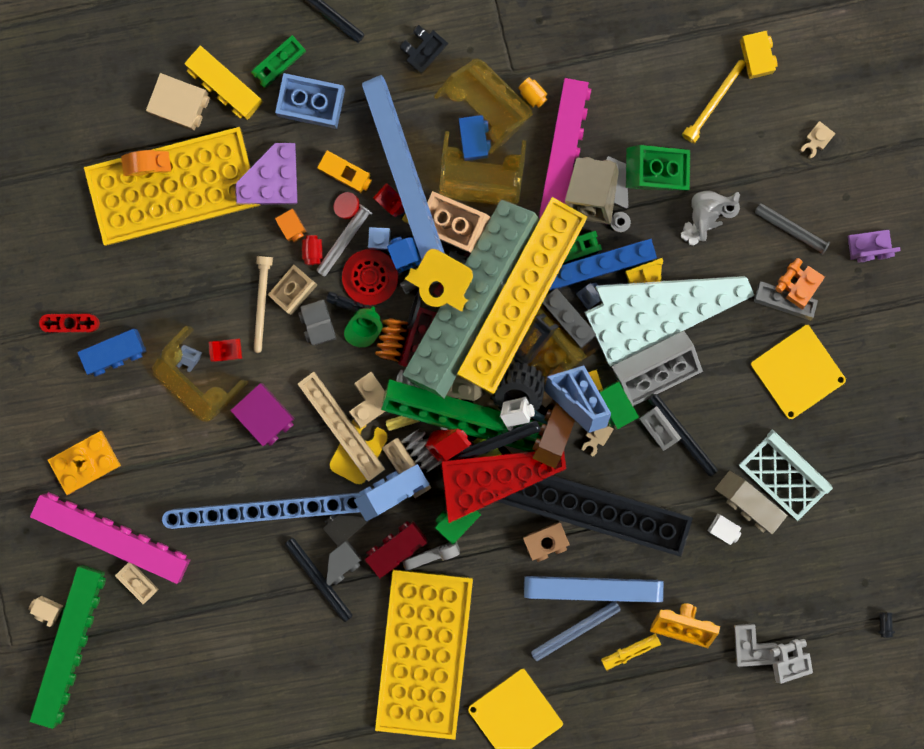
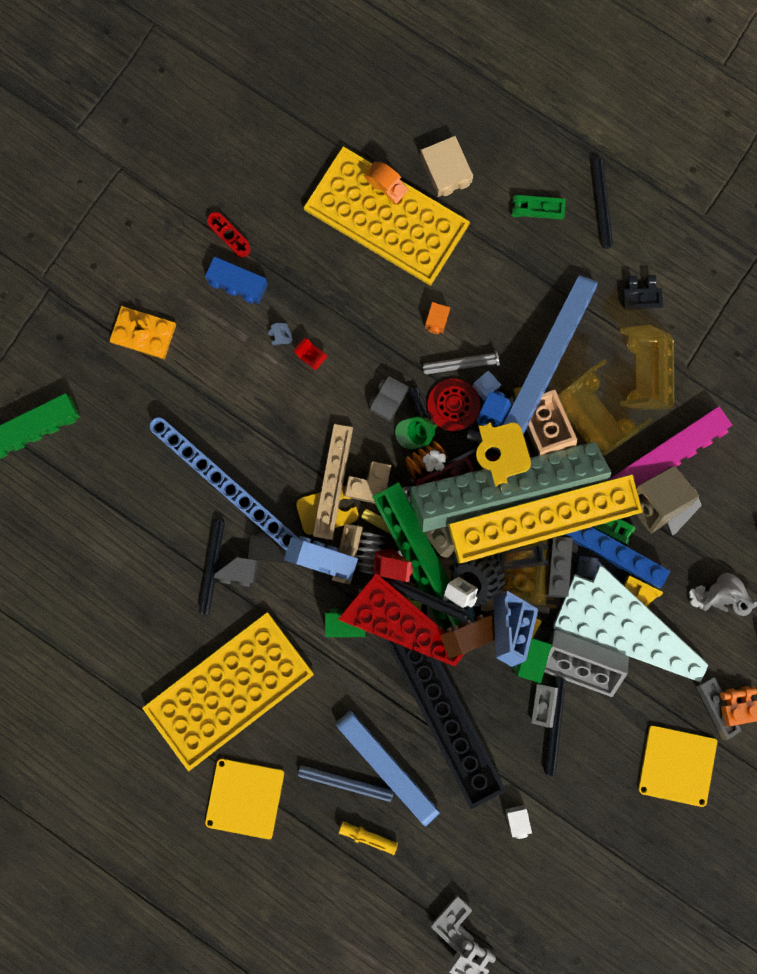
camera: 45 degrees right, 5 degrees down
tan brick [28,596,63,627] -> none
dark pink brick [30,492,190,584] -> none
tan plate [115,562,159,604] -> none
clear yellow windscreen [152,326,249,422] -> none
yellow brick [184,46,263,120] -> none
magenta brick [230,383,295,446] -> none
medium lavender plate [235,143,297,204] -> none
tan piece [254,256,273,353] -> none
tan slope [268,265,317,315] -> none
medium blue brick [275,73,345,129] -> none
red brick [302,235,322,265] -> none
light orange brick [317,150,372,193] -> none
piece [334,192,359,219] -> none
dark red wedge [365,521,428,579] -> none
red bracket [373,183,405,217] -> none
light grey beam [402,541,460,571] -> none
blue brick [459,115,492,161] -> none
light orange brick [518,77,547,108] -> none
medium nougat brick [522,521,570,562] -> none
tan plate [581,425,614,456] -> none
light grey plate [611,212,631,232] -> none
green slope [626,145,690,191] -> none
light orange plate [650,604,720,648] -> none
wedge [715,470,788,534] -> none
light aqua fence [739,429,833,521] -> none
none -> white plant [423,449,446,472]

